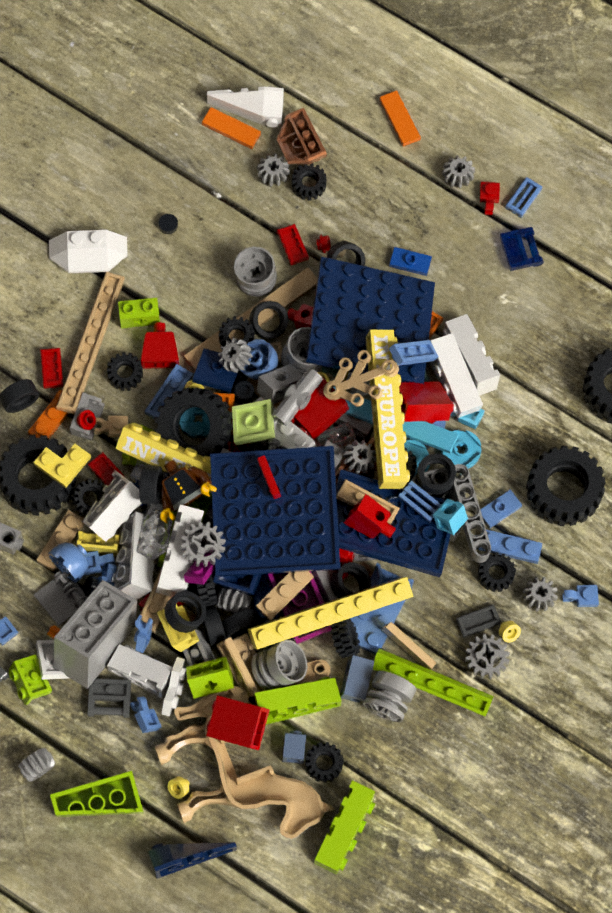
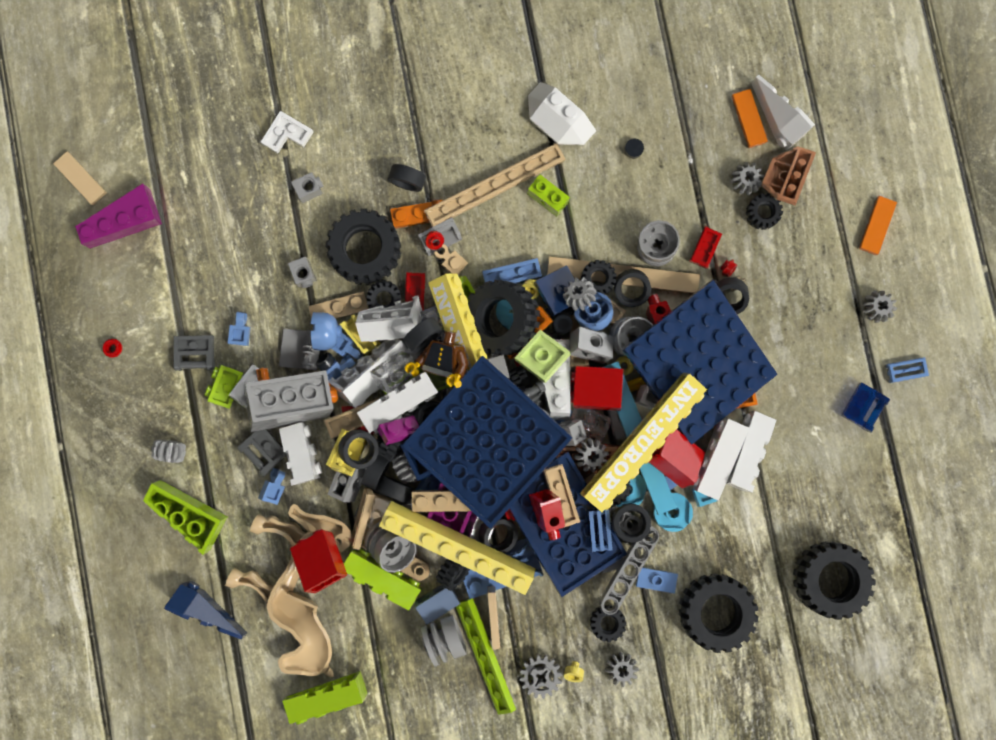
camera: 45 degrees right, 15 degrees up
light yellow plate [33,444,91,488] -> none
red plate [40,348,64,389] -> none
black tyre [107,352,143,391] -> none
medium blue plate [134,615,153,653] -> none
red torso [141,322,179,369] -> none
white plate [162,657,186,716] -> none
light yellow tile [168,776,190,799] -> none
light grey gear [180,521,226,567] -> none
lime brick [186,657,234,699] -> none
red tile [257,455,281,499] -> none
light grey piece [272,368,323,426] -> none
sand blue brick [283,731,306,764] -> none
black tyre [305,742,343,783] -> none
tan plant [324,350,399,407] -> none
blue plate [389,247,432,276] -> none
medium blue plate [389,340,439,366] -> none
medium azure brick [433,499,468,535] -> none
dark grey tile [456,604,502,638] -> none
medium blue plate [478,529,543,564] -> none
red plate [480,182,500,215] -> none
medium blue plate [562,585,599,607] -> none

